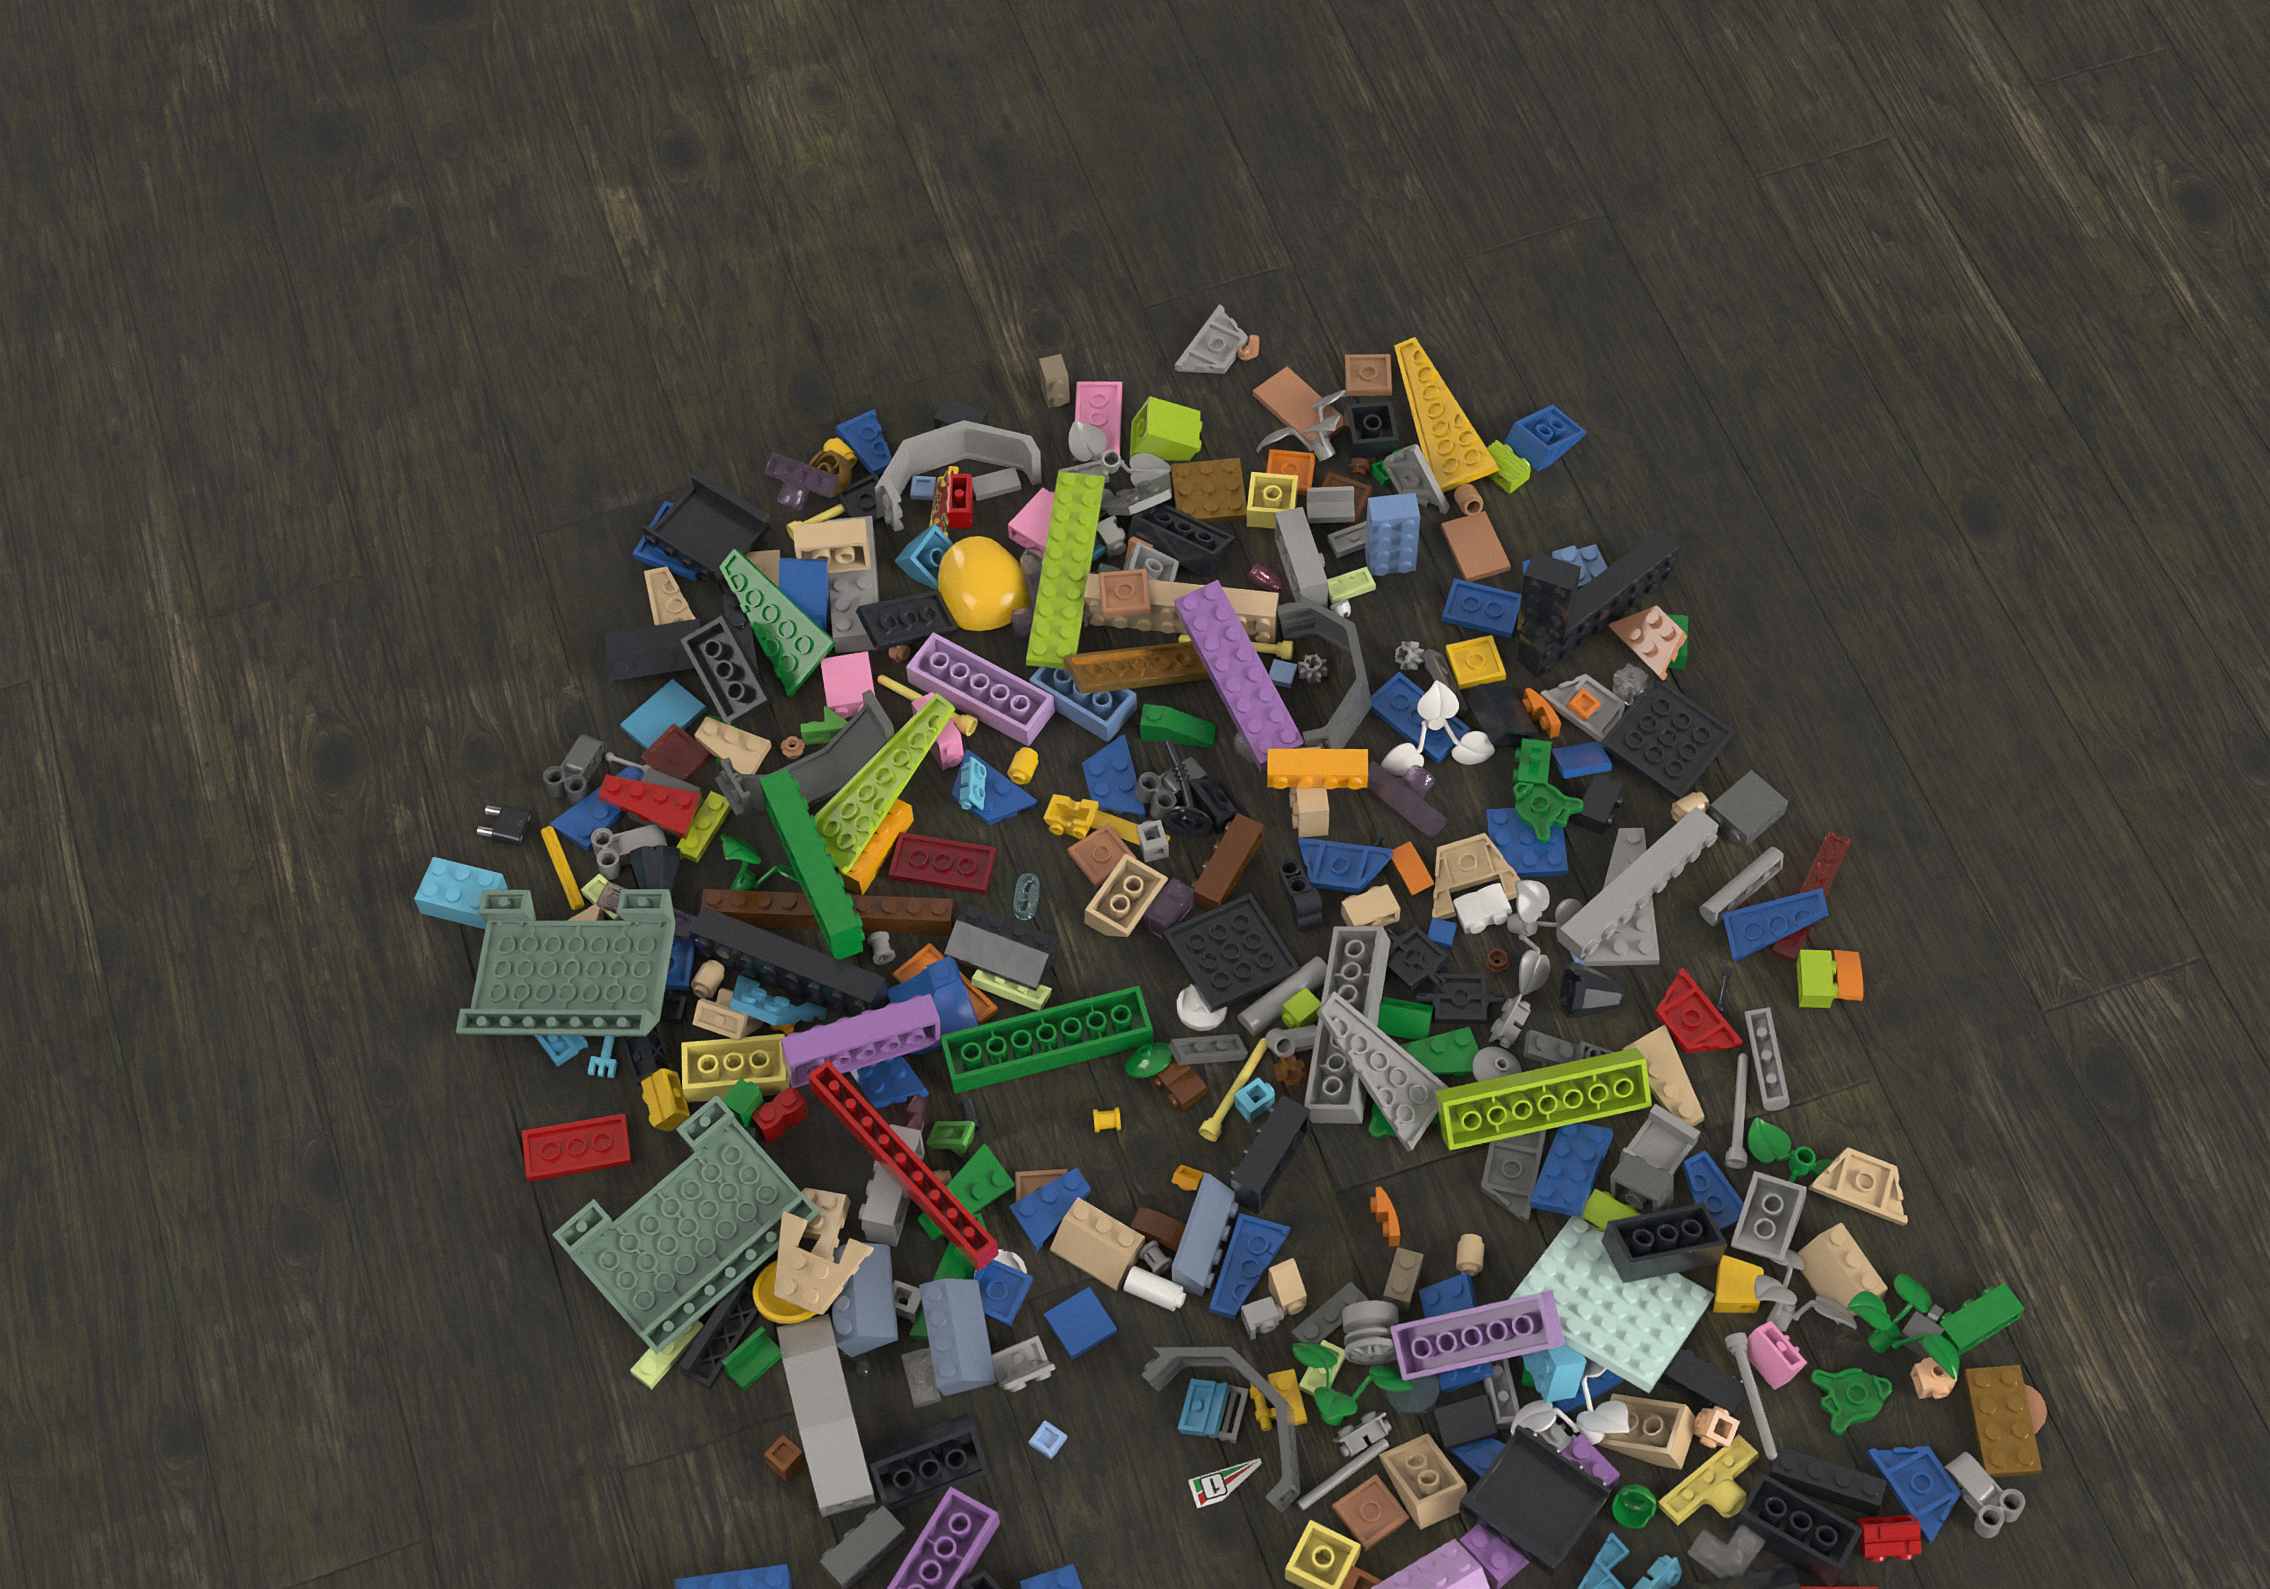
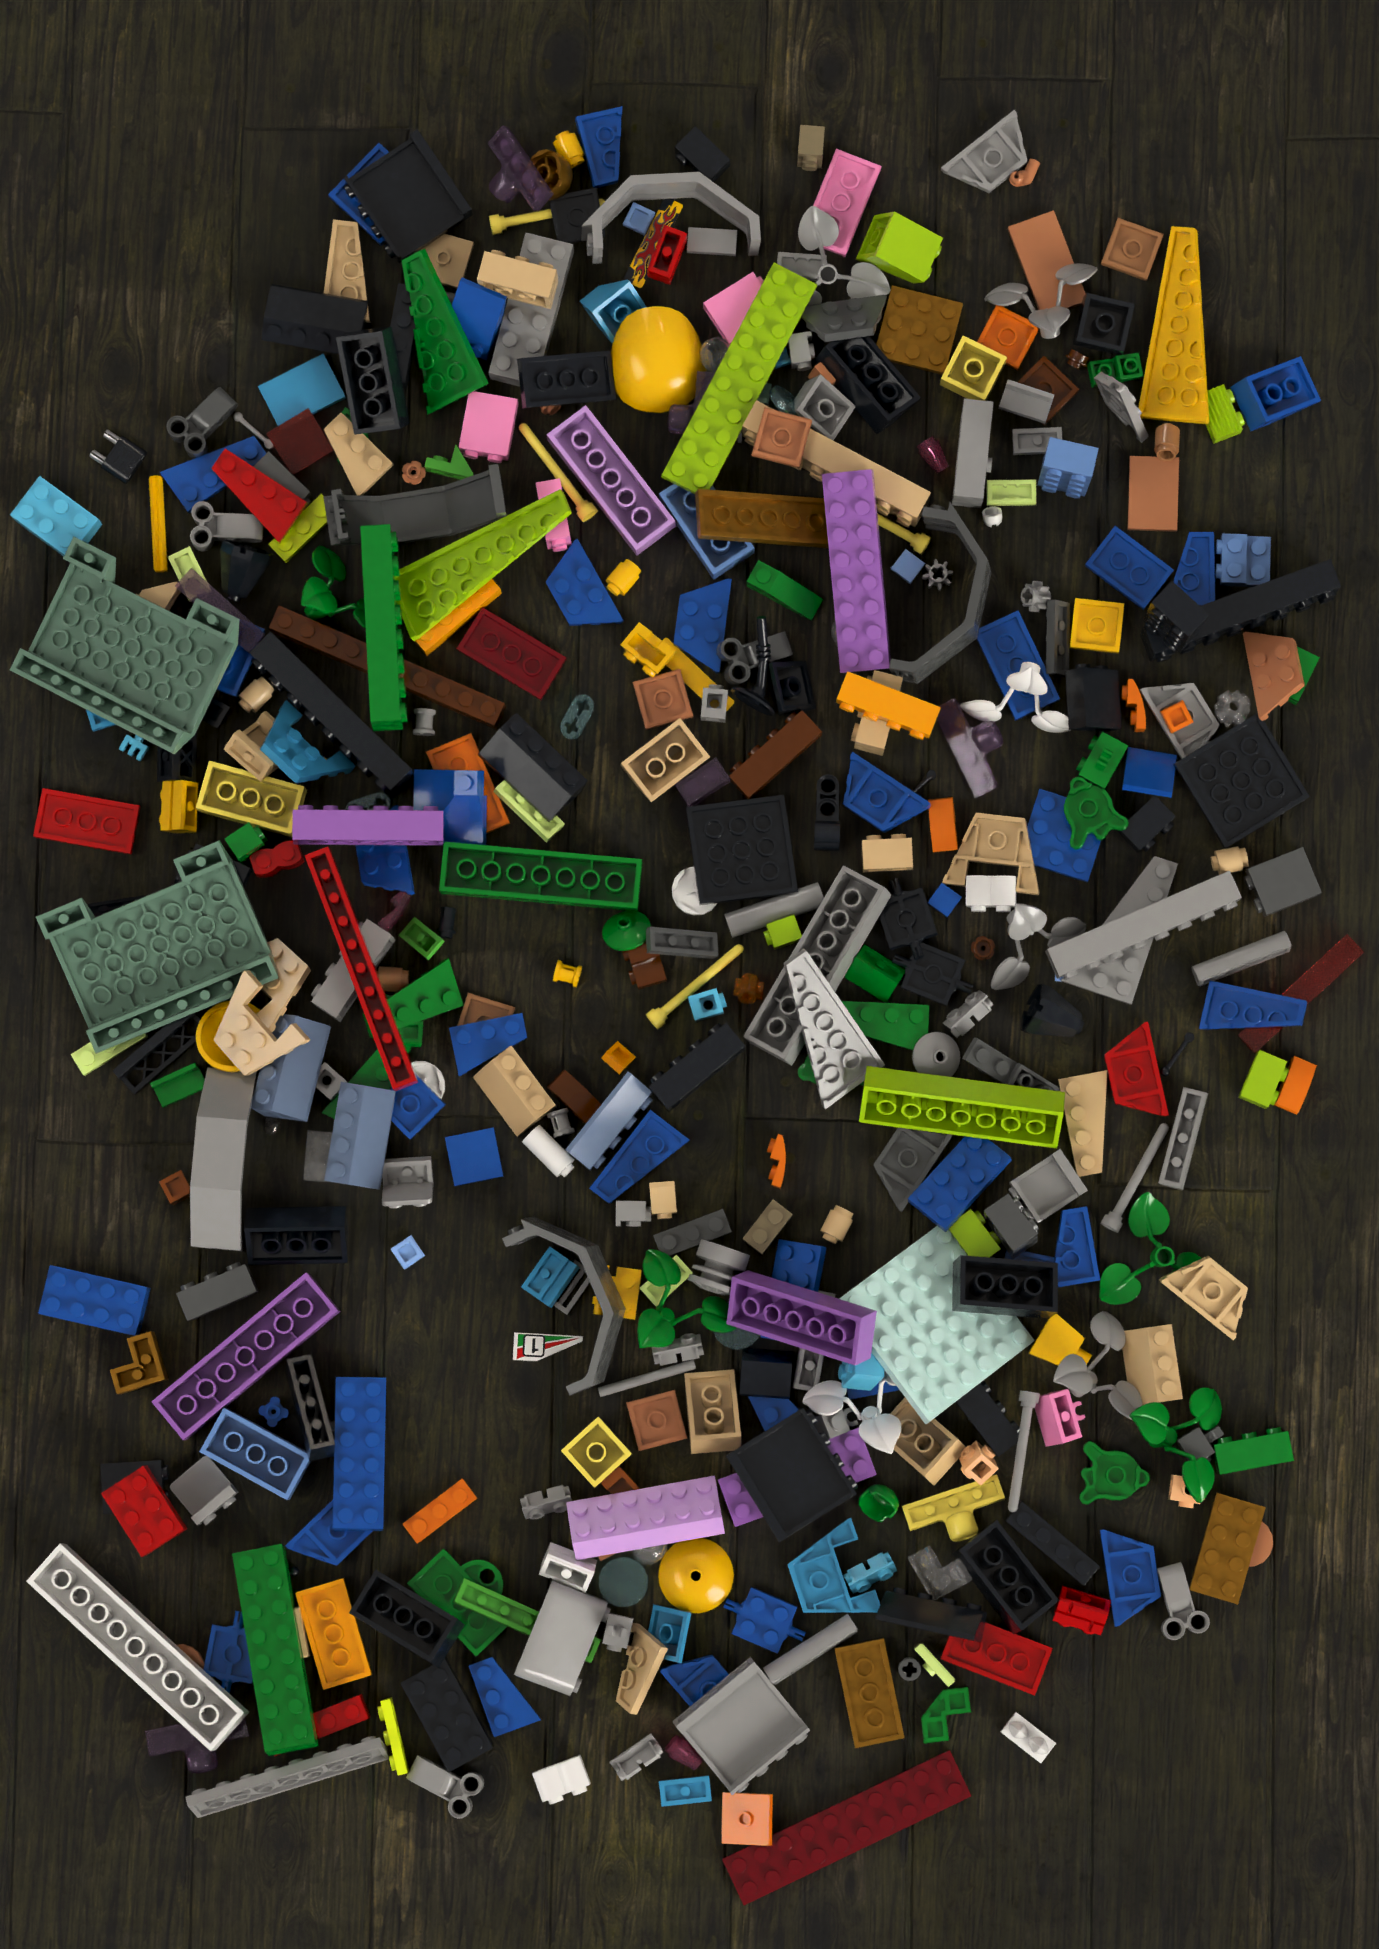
camera: 25 degrees right, 25 degrees up
medium azure hinge [959,756,987,810] -> none
light grey piece [1265,1025,1317,1058] -> none
light grey slope [1731,1171,1807,1263] -> none

